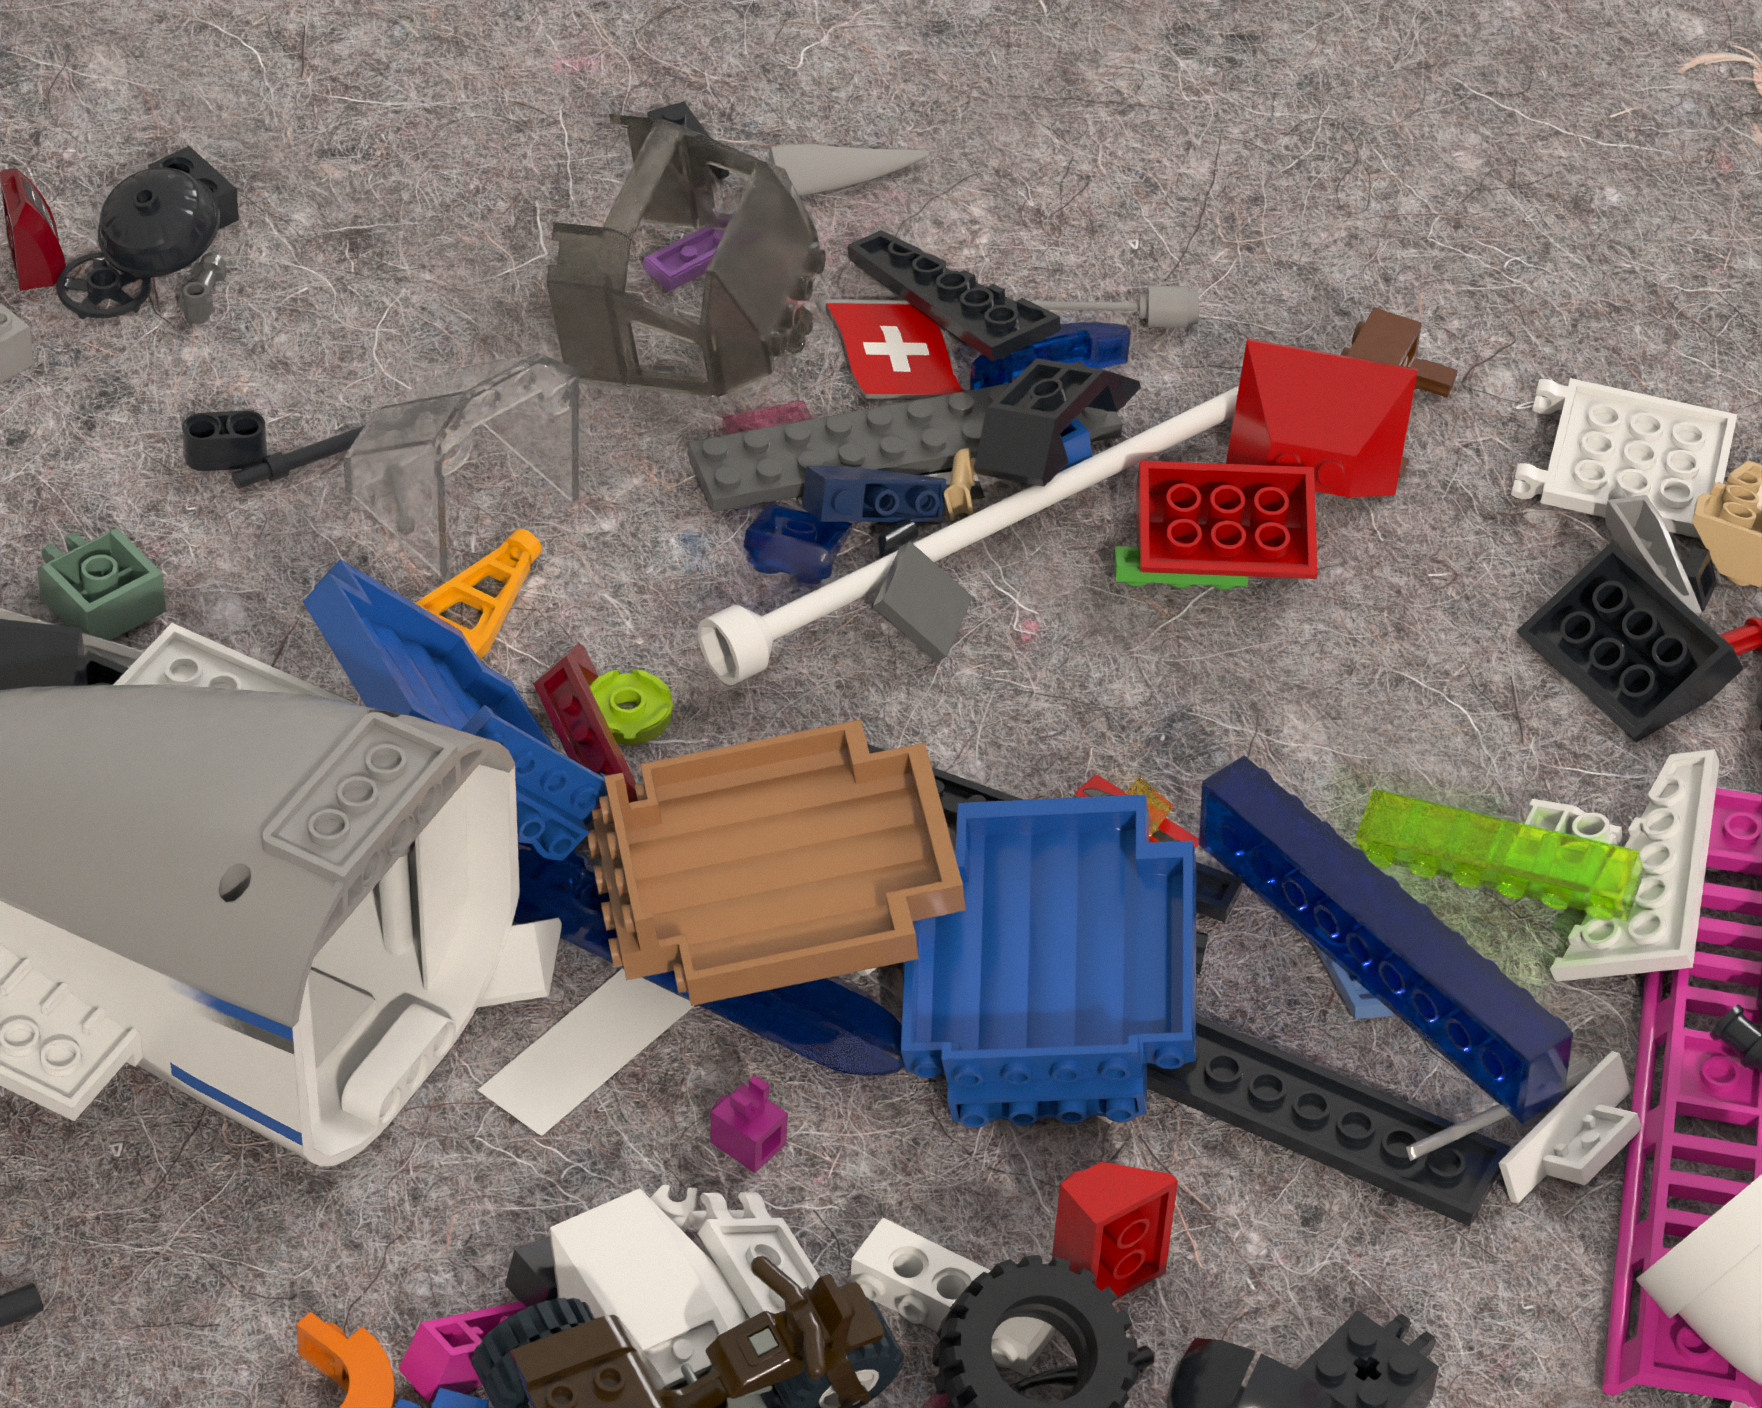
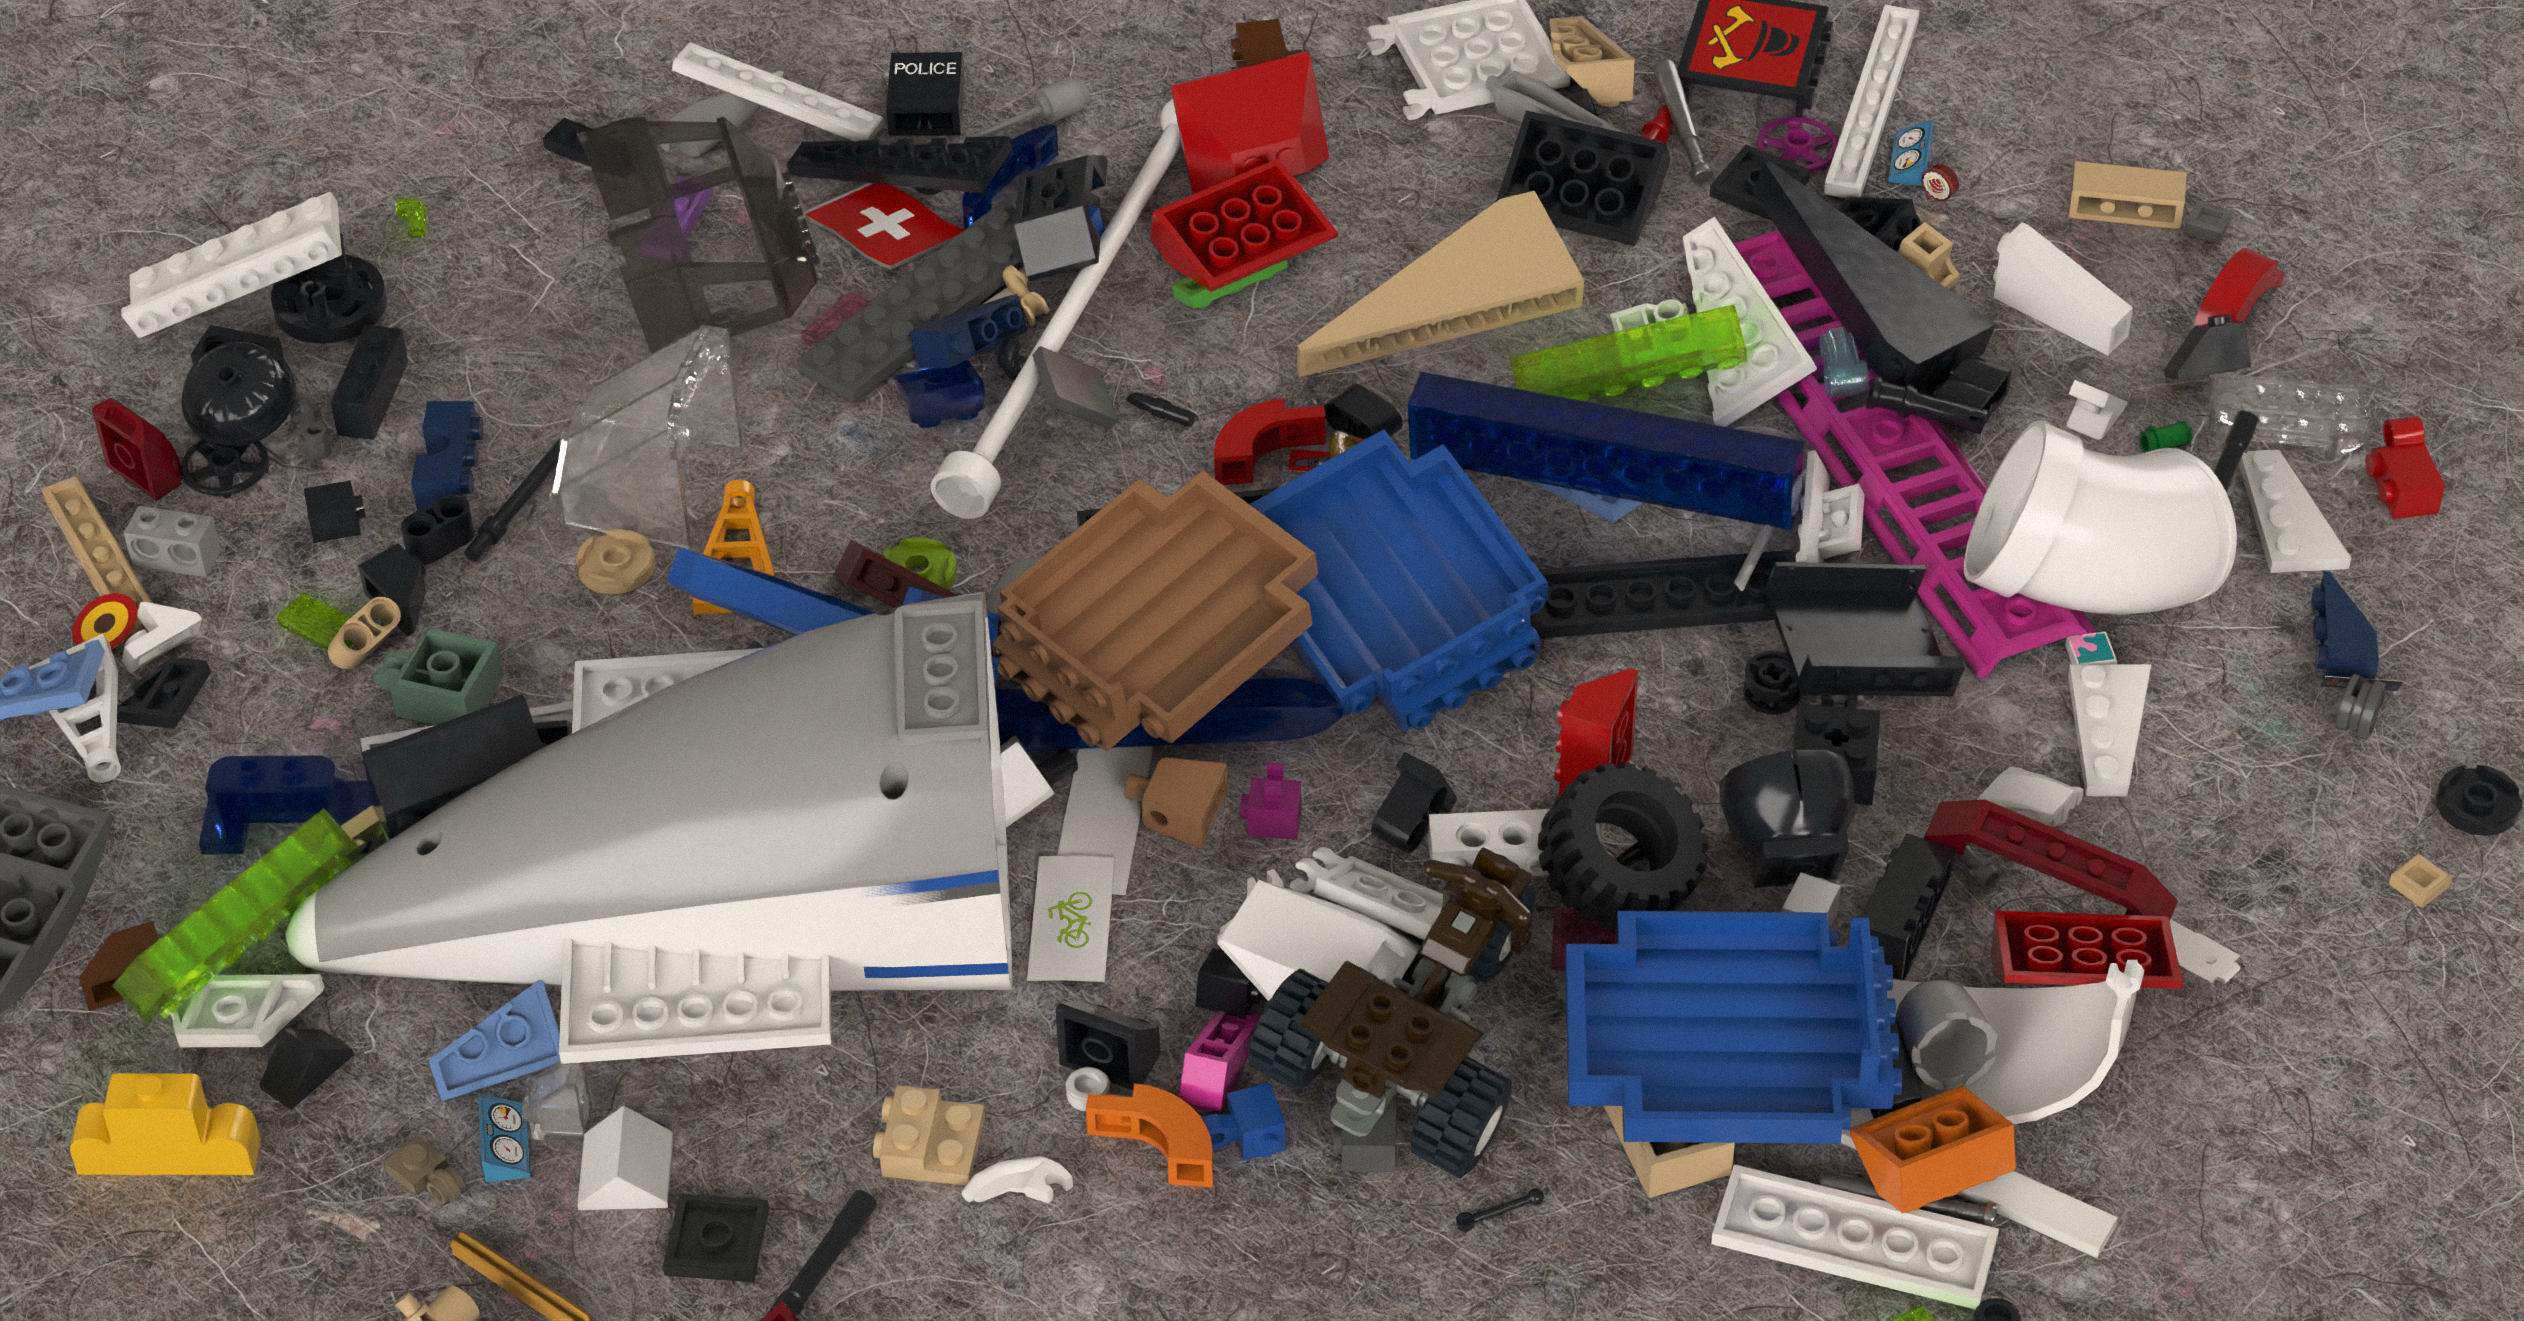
camera: 30 degrees left, 0 degrees up
none -> white bracket [121,192,342,338]
none -> black piece [271,233,387,344]
none -> clear neon green tile [276,592,354,651]
none -> black brick [304,480,366,543]
none -> tan beam [328,597,401,670]
none -> black brick [330,325,408,440]
none -> black slope [358,543,426,637]
none -> clear neon green arm [396,196,427,238]
none -> dark blue arch [411,401,484,510]
none -> tan tile [575,529,656,595]
none -> white tile [672,42,884,141]
none -> tan plate [873,1085,985,1185]
none -> black brick [886,52,965,136]
none -> white piece [961,1156,1073,1203]
none -> white sticker [1027,855,1115,982]
none -> black pin [1035,748,1078,788]
none -> black slope [1056,1000,1160,1090]
none -> white tile [1066,1067,1110,1111]
none -> medium nougat torso [1124,757,1228,849]
none -> black piece [1126,392,1196,427]
none -> red arch [1214,398,1326,485]
none -> tan slope [1297,191,1584,377]
none -> black beam [1324,383,1403,444]
none -> black tile [1371,752,1457,854]
none -> black wheel [1743,651,1801,715]
none -> black panel [1764,562,1965,697]
none -> clear light blue piece [1819,327,1869,398]

